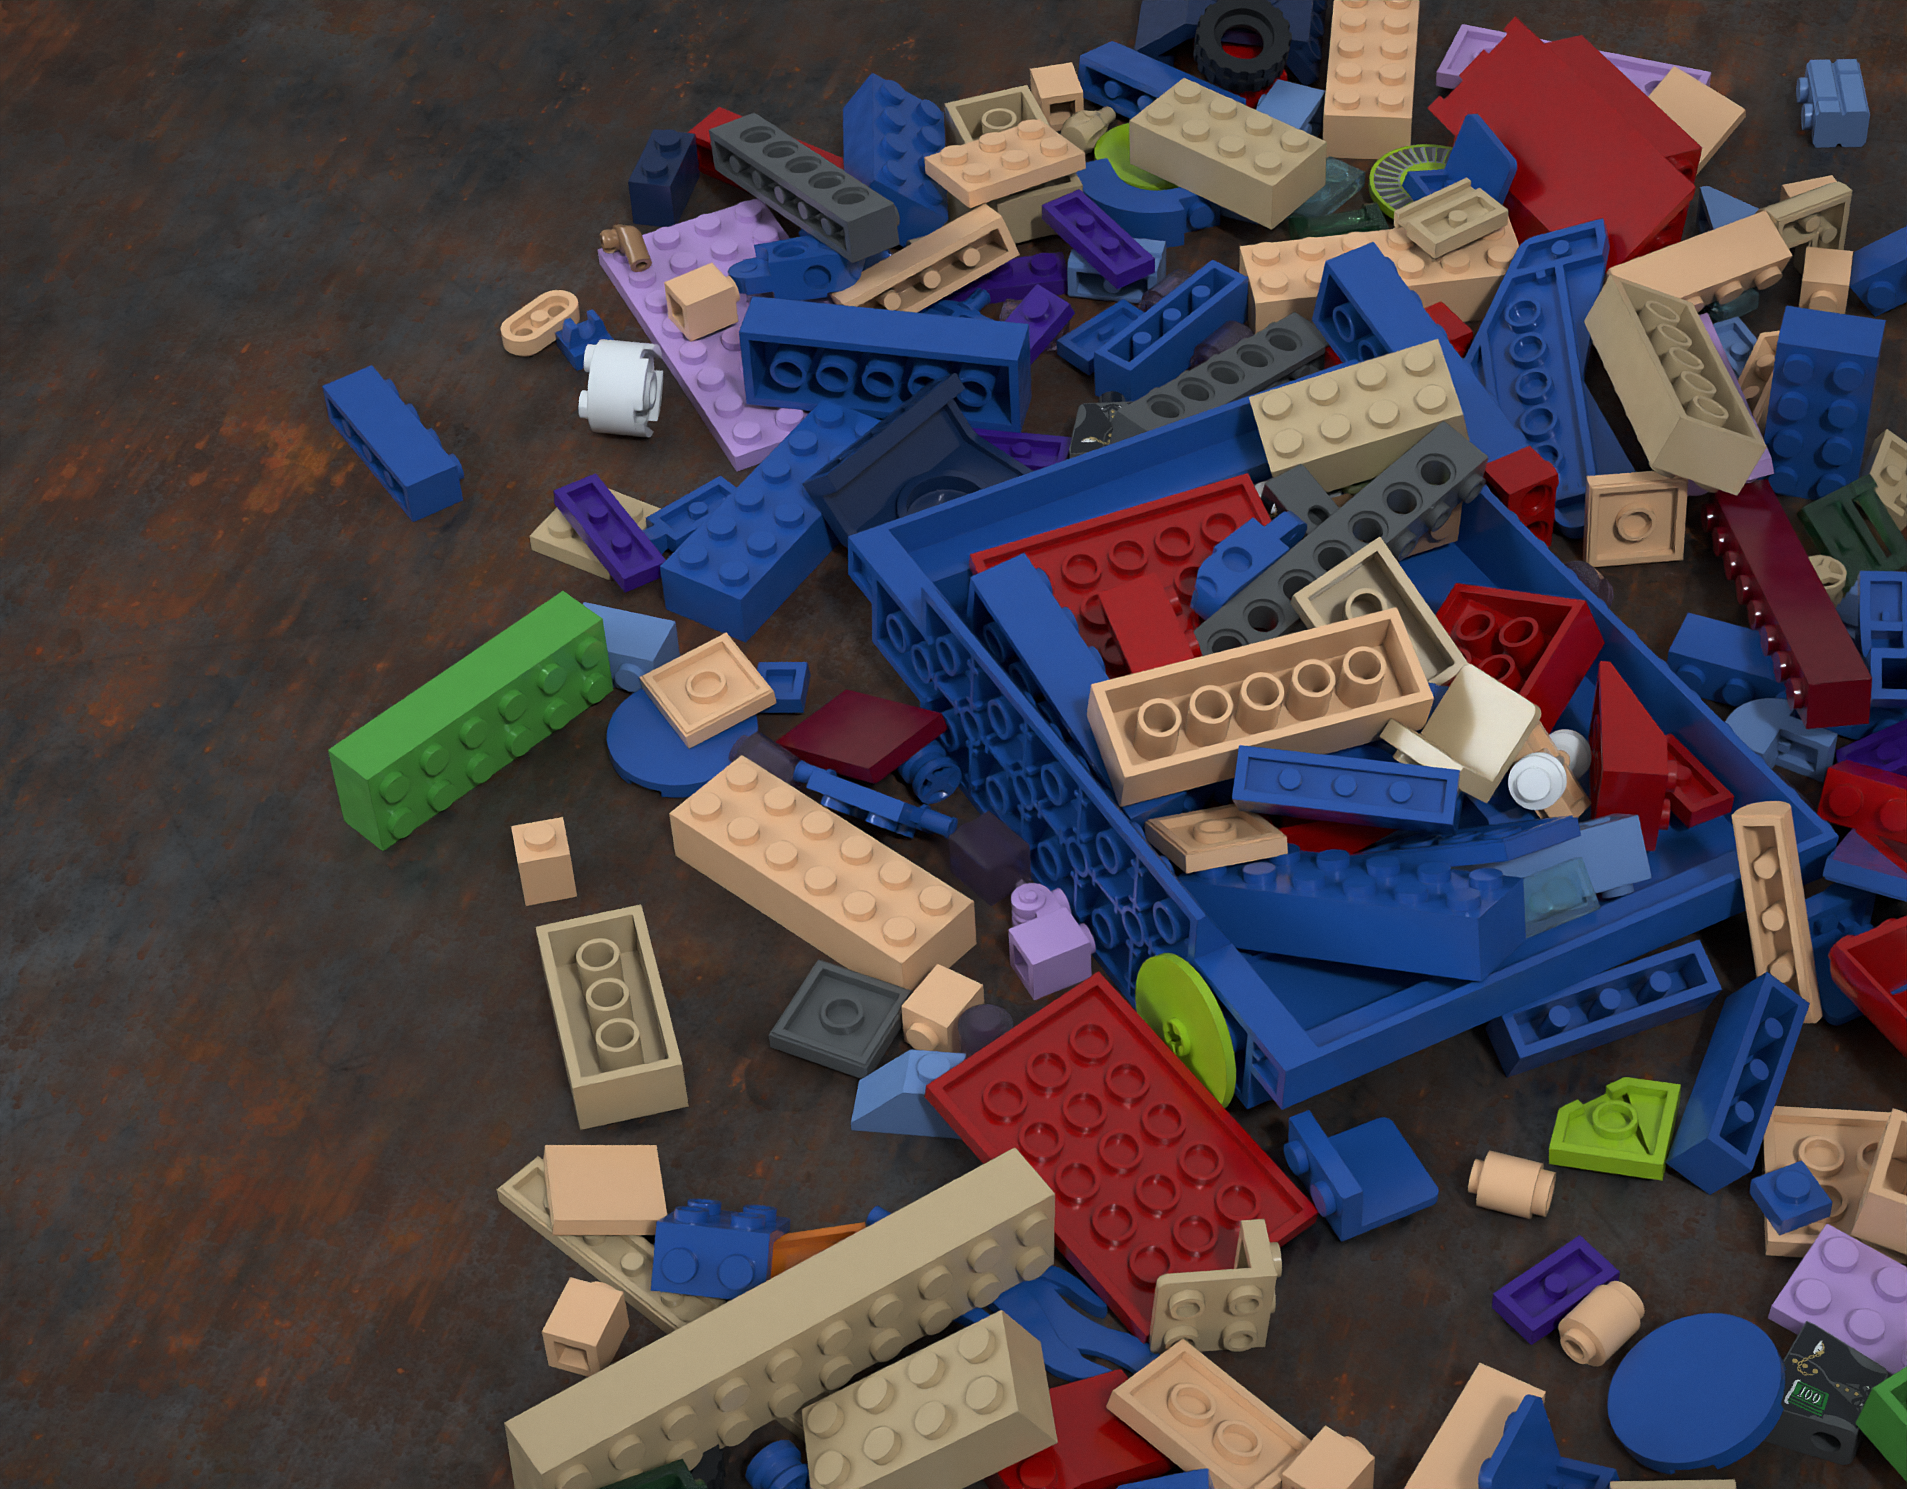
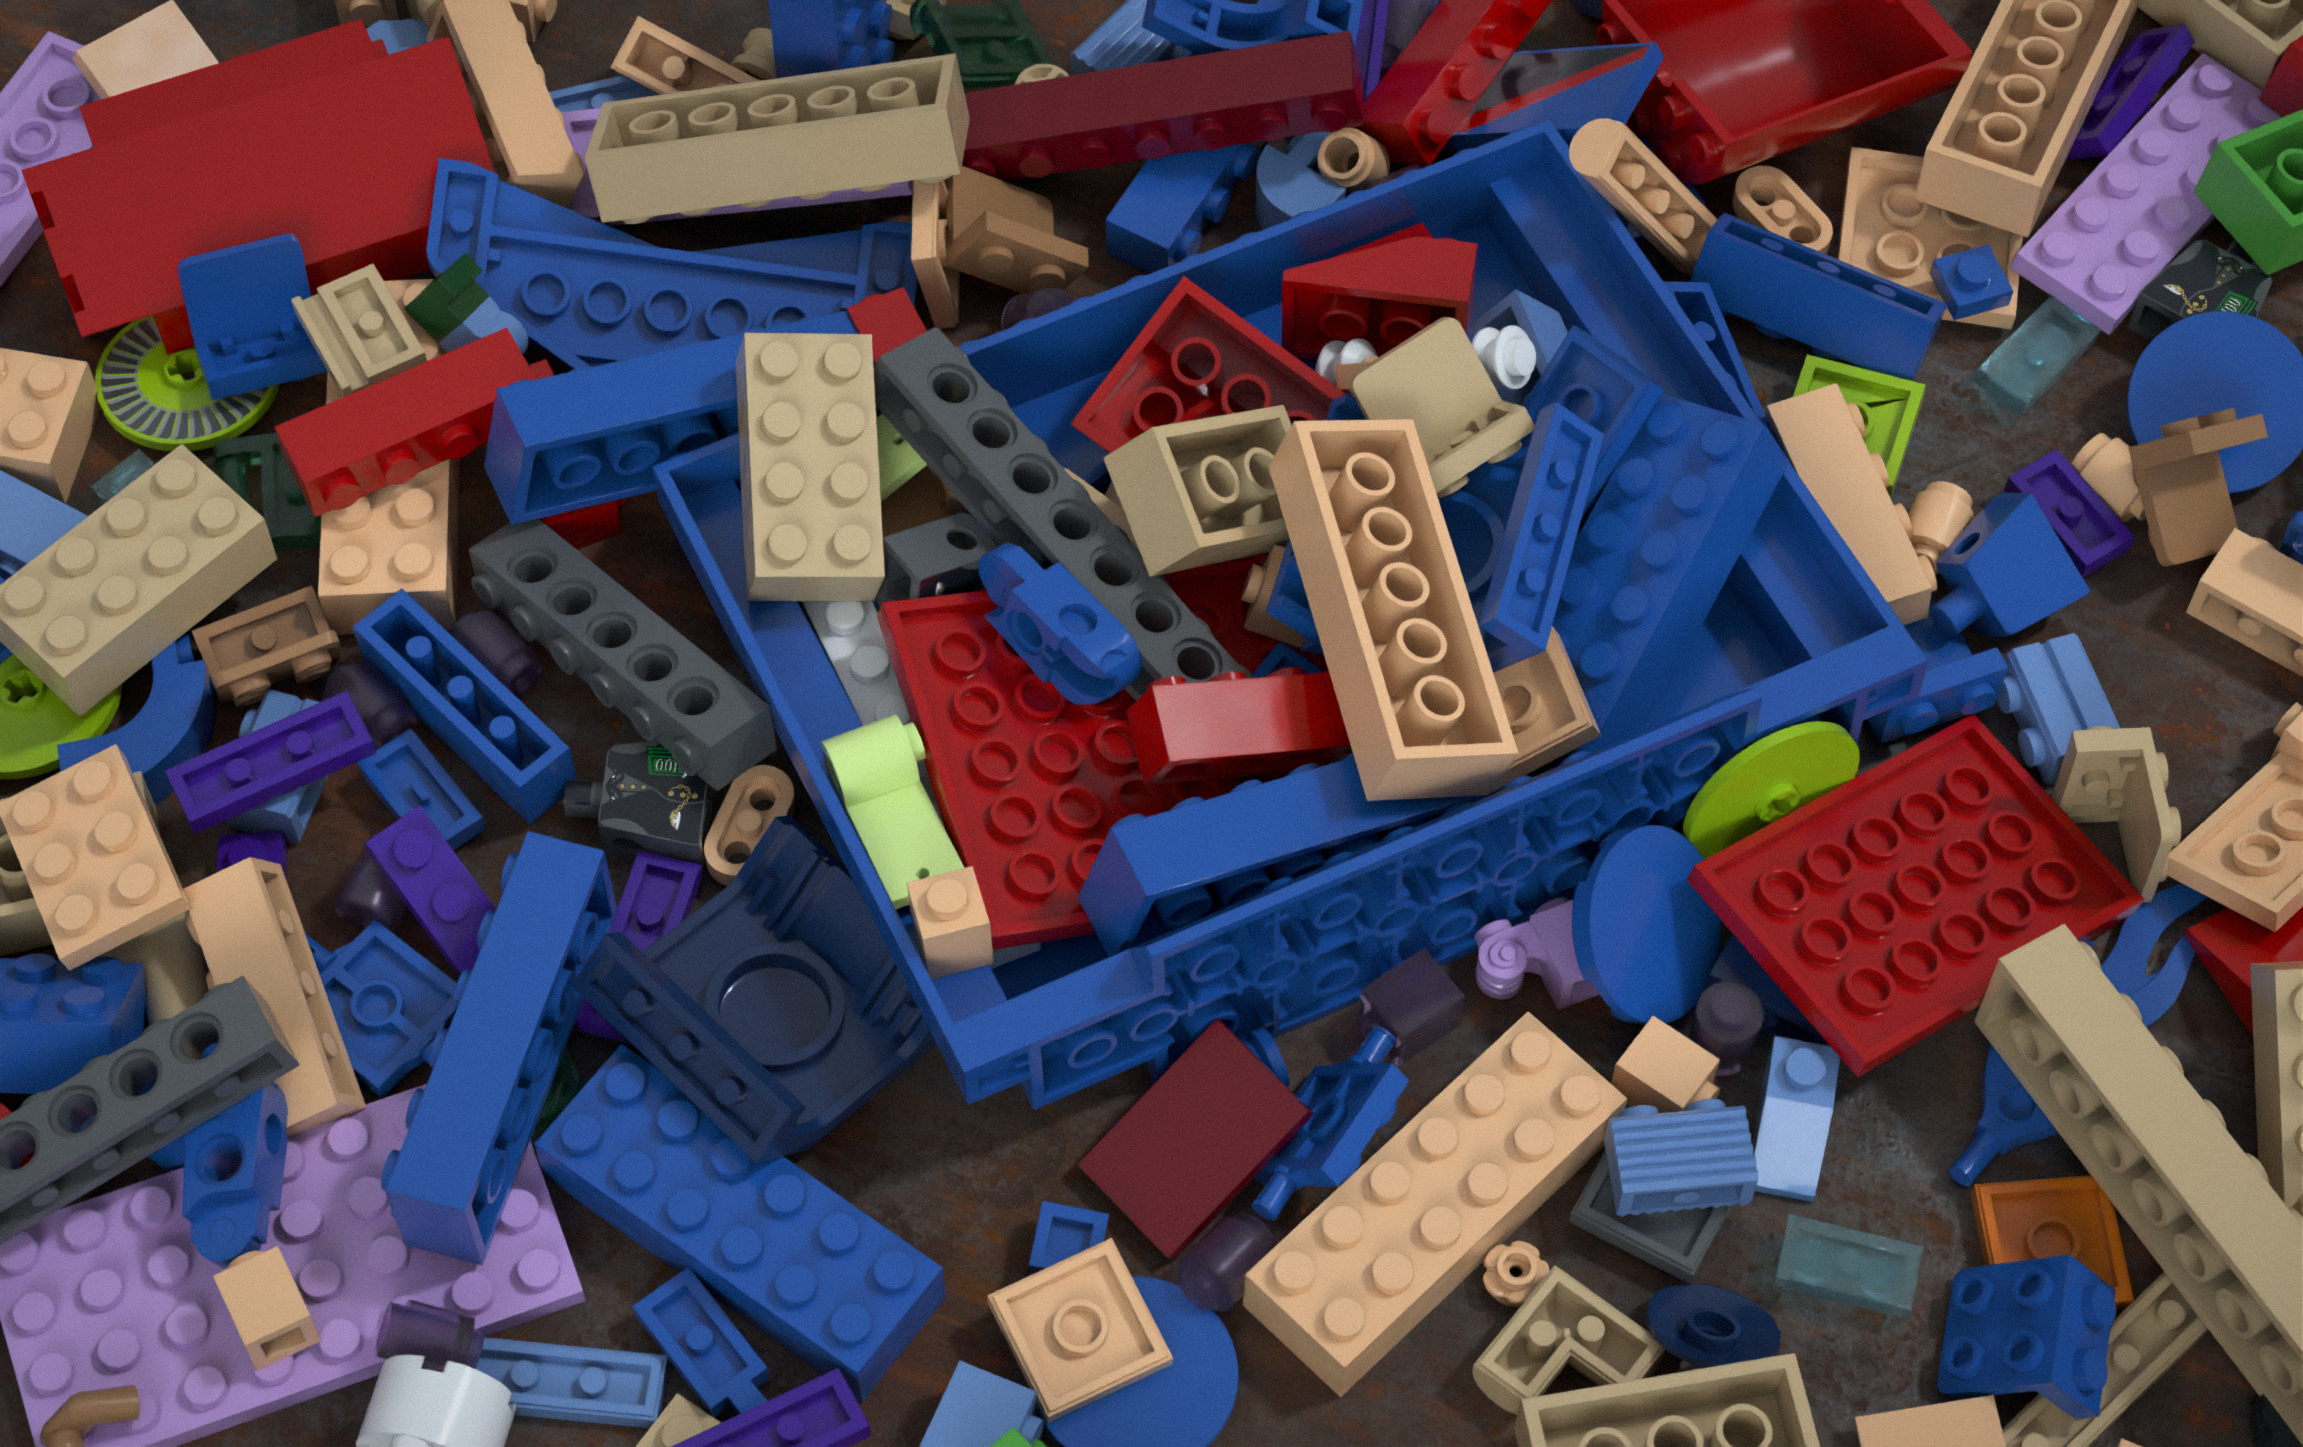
camera: 90 degrees left, 15 degrees up
none -> medium nougat bracket [192,585,341,708]
none -> red brick [275,328,537,517]
none -> clear purple brick [375,1299,484,1373]
none -> dark green leg [404,253,528,355]
none -> medium blue tile [457,1335,669,1428]
none -> yellowish green door [820,714,964,910]
none -> light nougat brick [907,866,994,980]
none -> medium nougat bracket [946,166,1089,303]
none -> light nougat brick [1317,128,1390,193]
none -> tan brick [1472,1265,1666,1415]
none -> light nougat plate [1483,1241,1550,1307]
none -> blue tile [1572,825,1721,1024]
none -> medium blue brick [1604,1099,1758,1217]
none -> dark blue dish [1645,1283,1781,1369]
none -> light nougat plate [1732,165,1833,255]
none -> light nougat brick [1766,383,1937,625]
none -> clear light blue plate [1773,1214,1923,1318]
none -> blue torso [1930,493,2090,637]
none -> clear light blue plate [1974,295,2100,416]
none -> medium blue brick [1997,633,2120,787]
none -> medium nougat bracket [2128,408,2268,567]

